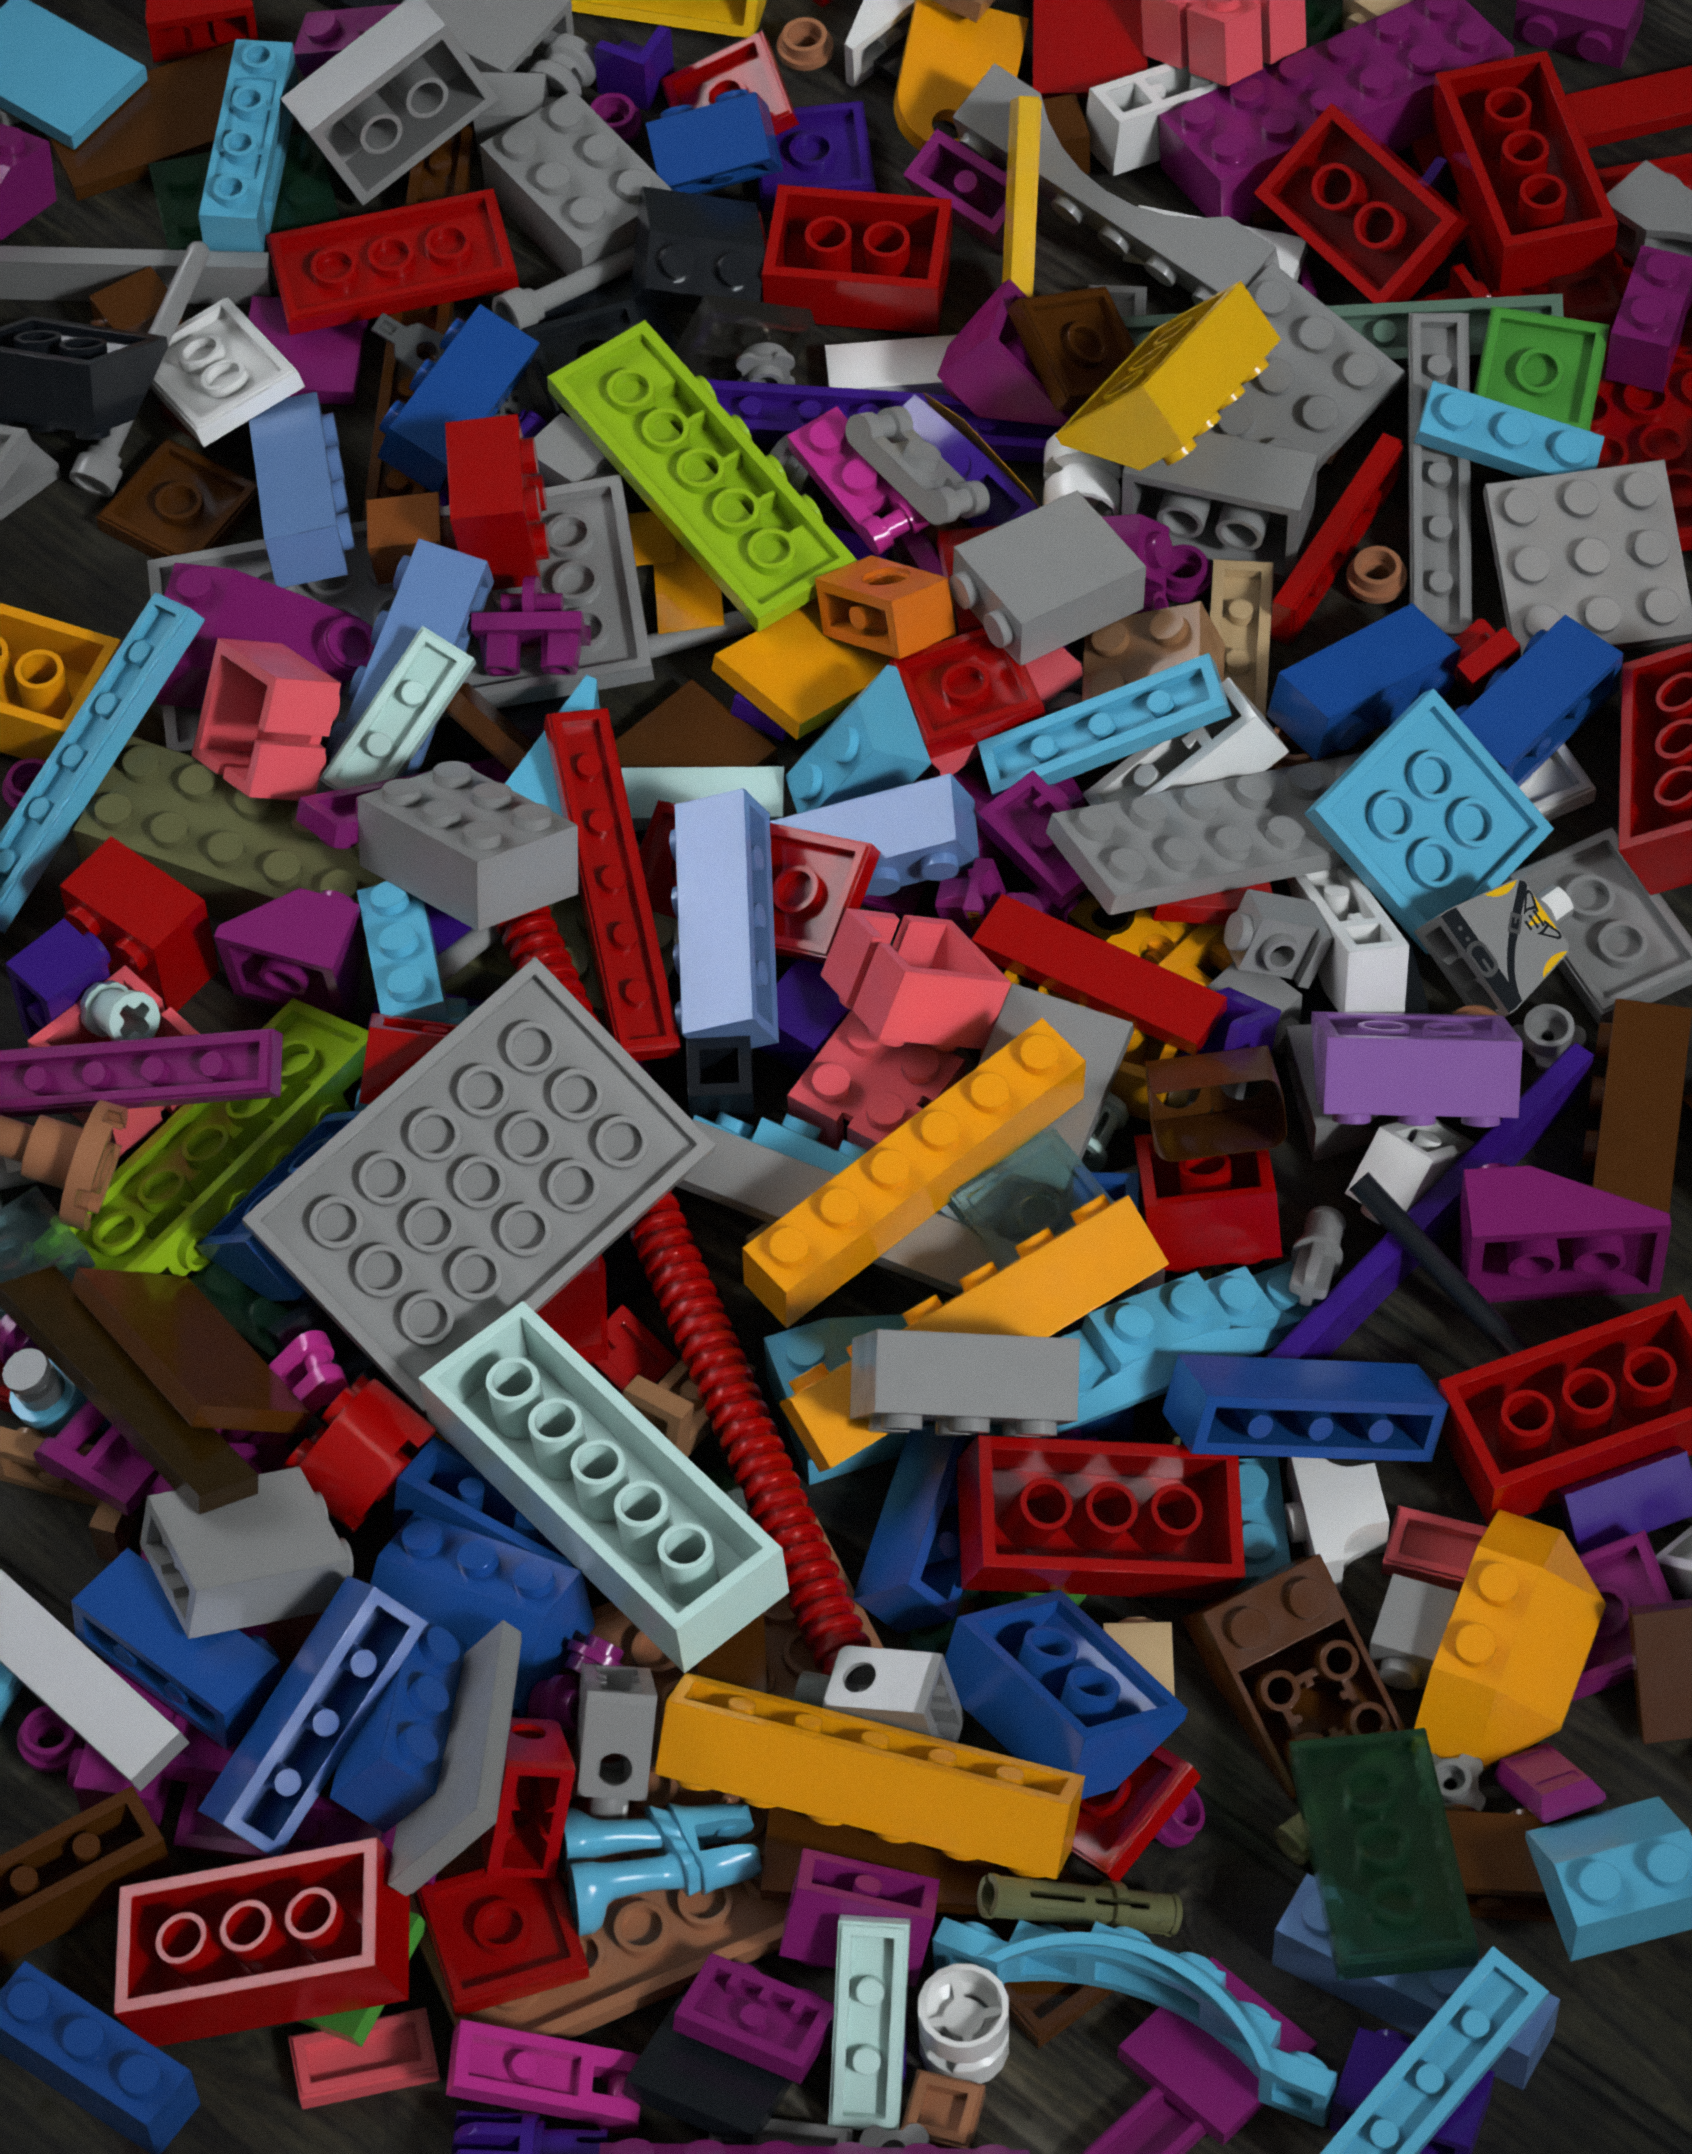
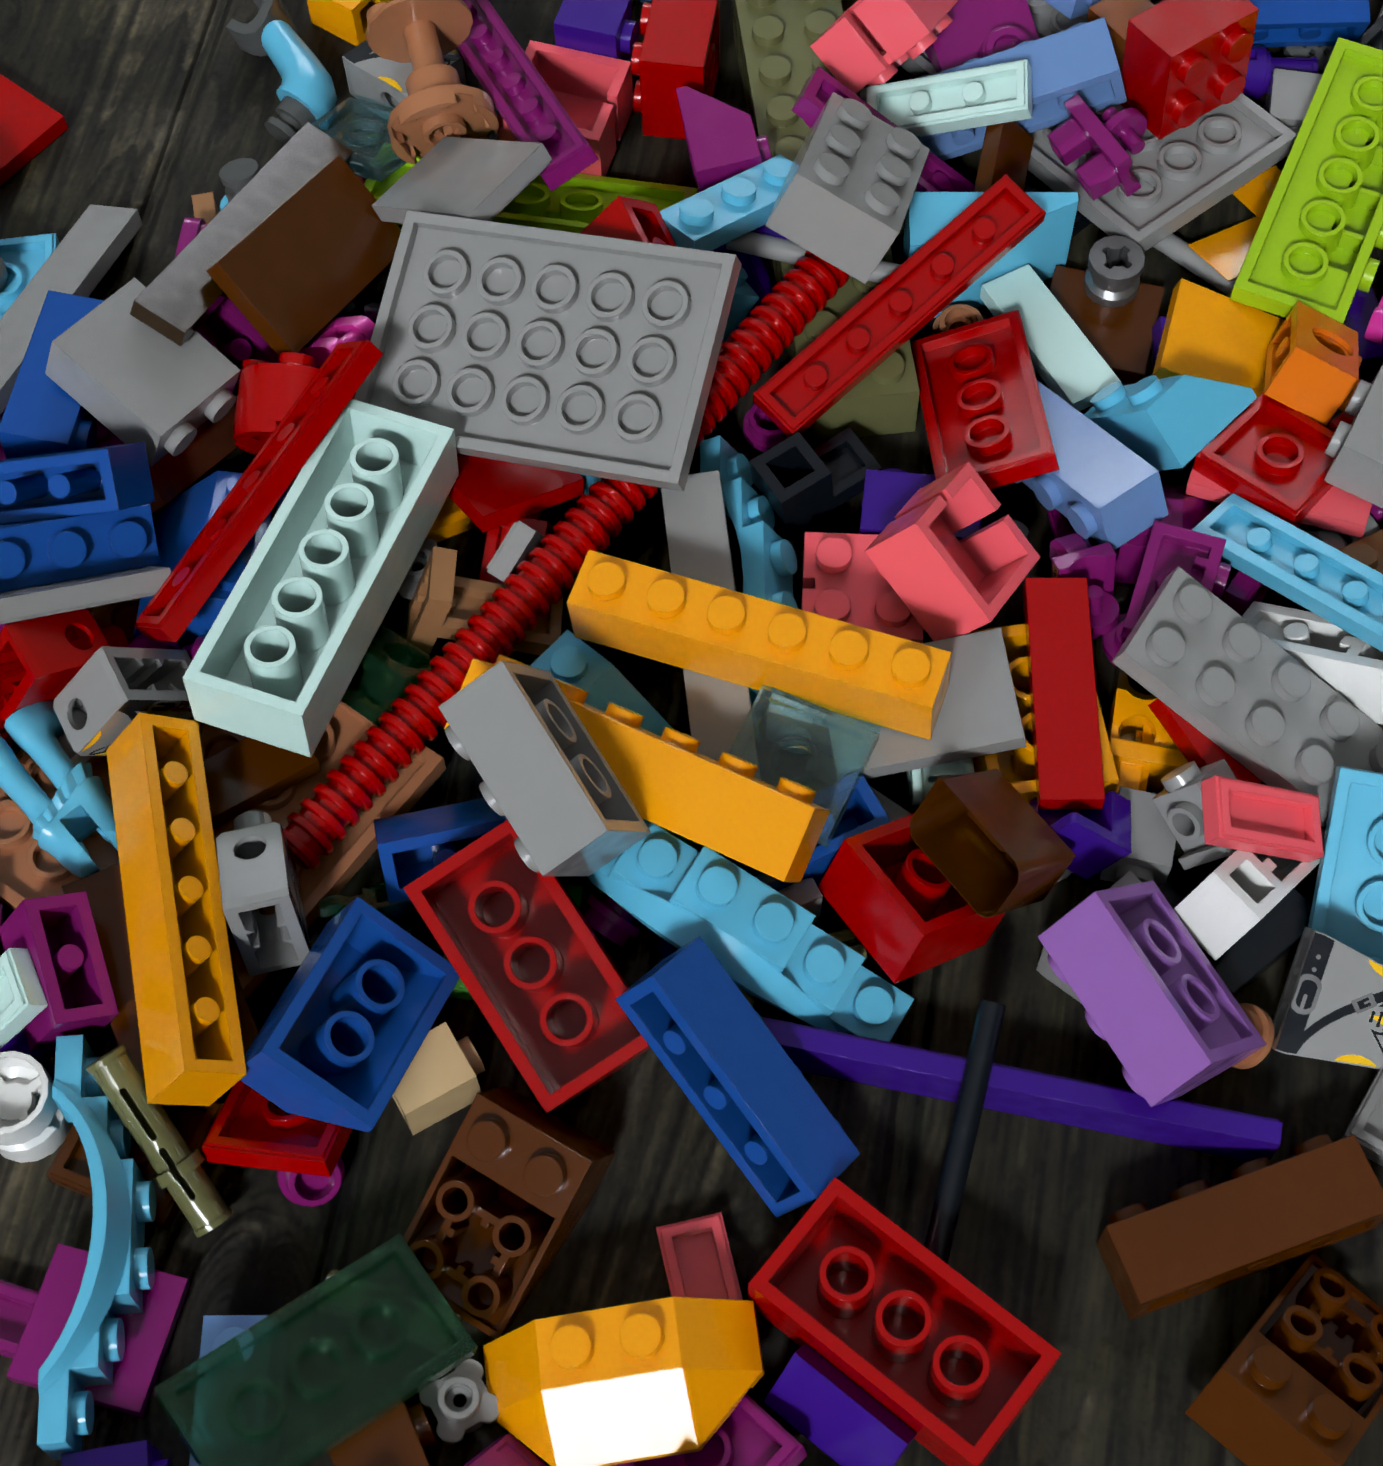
camera: 60 degrees right, 5 degrees up
light aqua bush [80,980,161,1041] -> none
brick [669,788,779,1049] -> none
medium azure plate [1231,1457,1291,1591] -> none
white brick [1284,1457,1390,1591] -> none
light grey axle [1289,1206,1346,1306] -> none
white slope [1345,1119,1475,1225] -> none
light grey brick [1369,1573,1459,1690] -> none
magenta slope [1456,1163,1671,1303] -> none
light grey plate [1512,1004,1586,1071] -> none
none -> red tile [134,340,383,642]
none -> light grey tile [371,137,552,224]
none -> light grey tile [486,520,544,582]
none -> flat silver wheel [1083,235,1145,308]
none -> coral tile [1201,775,1324,863]

